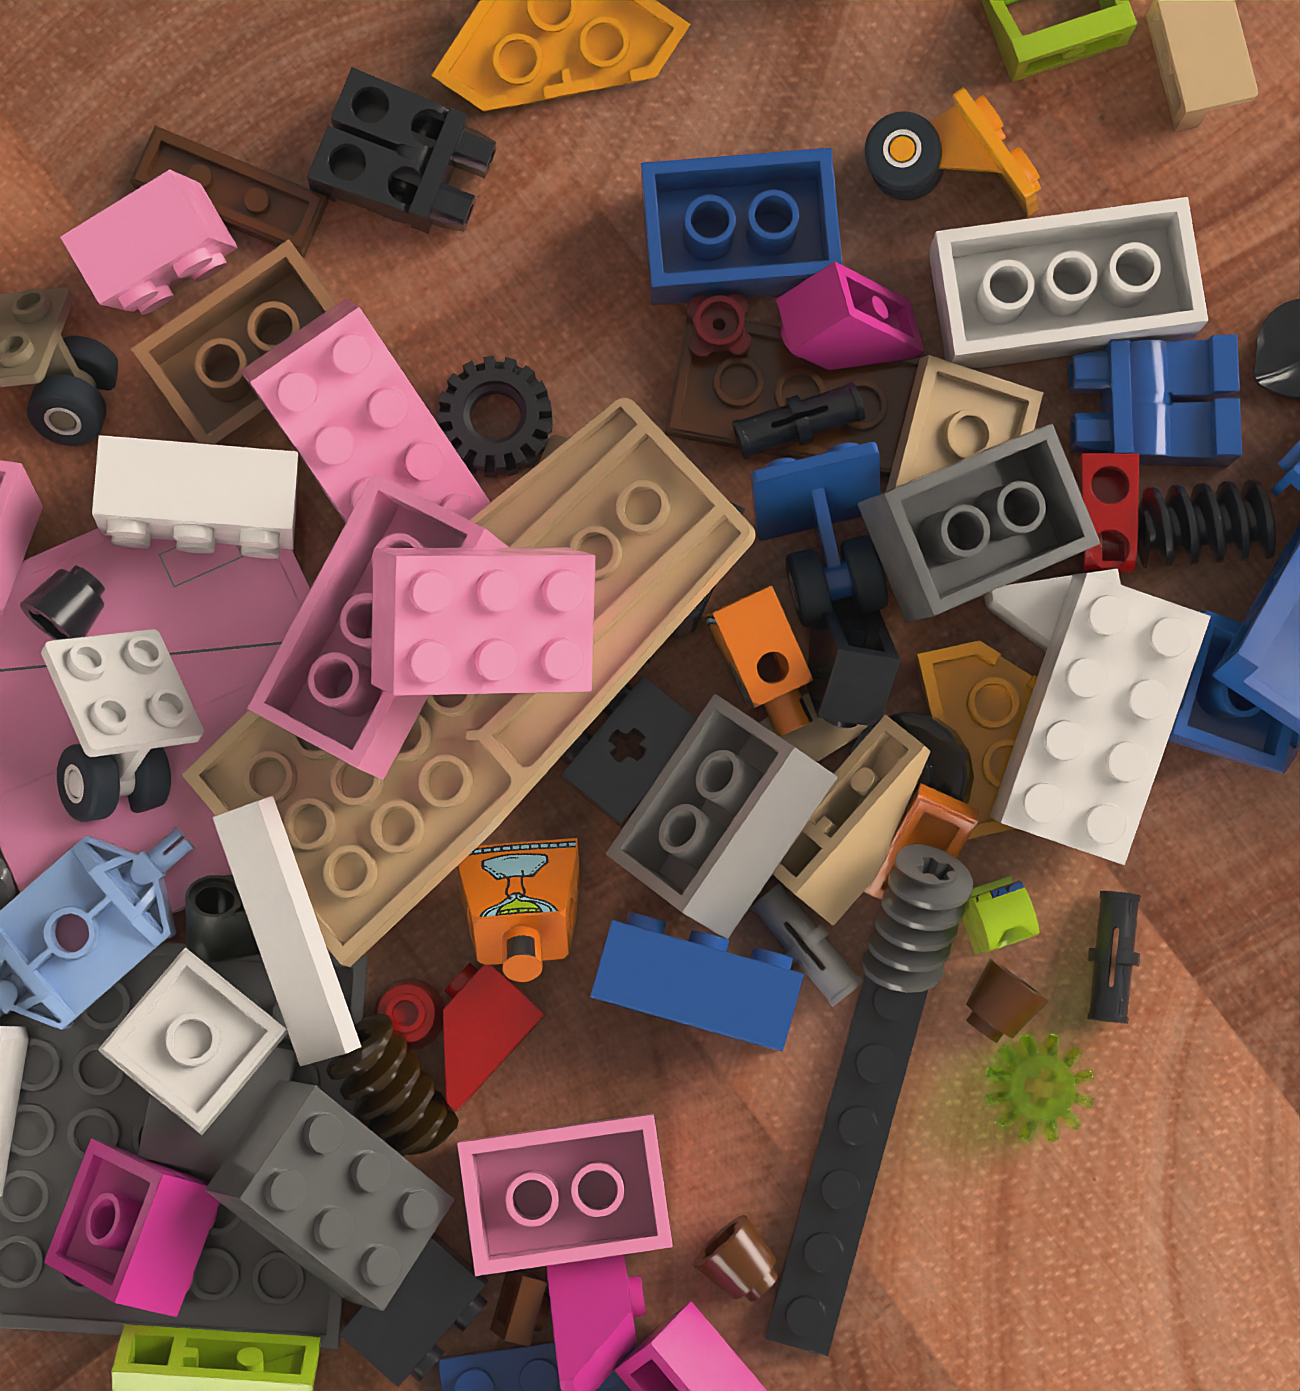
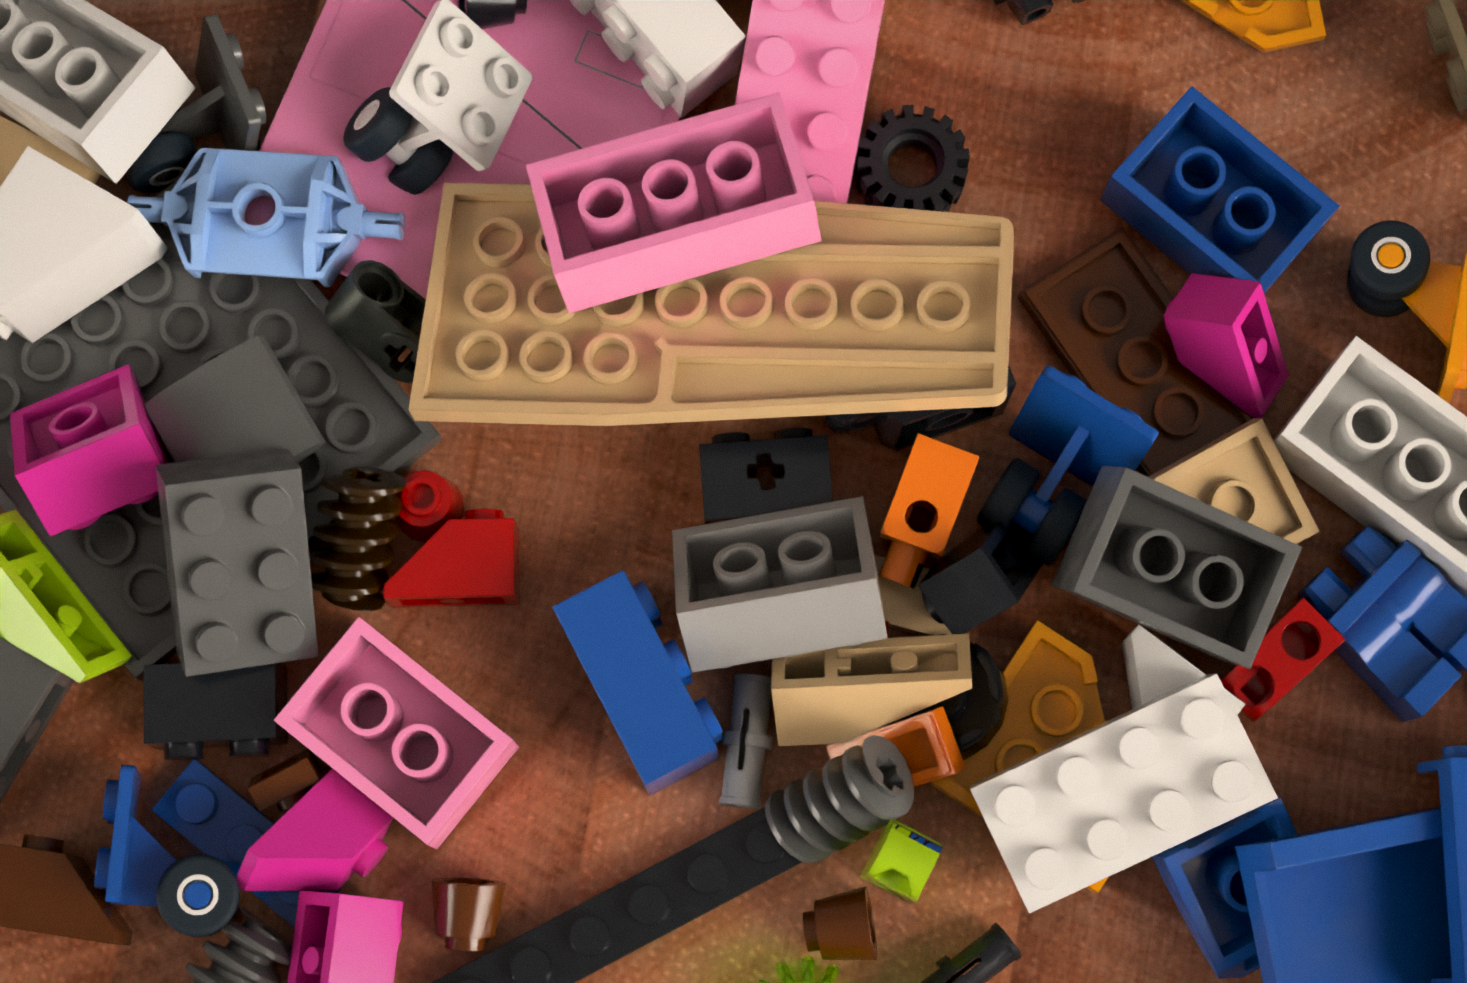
camera: 50 degrees right, 5 degrees down
white tile [98,948,288,1136] -> none
white tile [212,796,361,1066] -> none
bright pink brick [371,547,595,695] -> none
orange torso [457,838,582,982] -> none
dark red plate [687,293,751,358] -> none
black pin [732,382,865,460] -> none
black piece [1137,479,1276,568] -> none

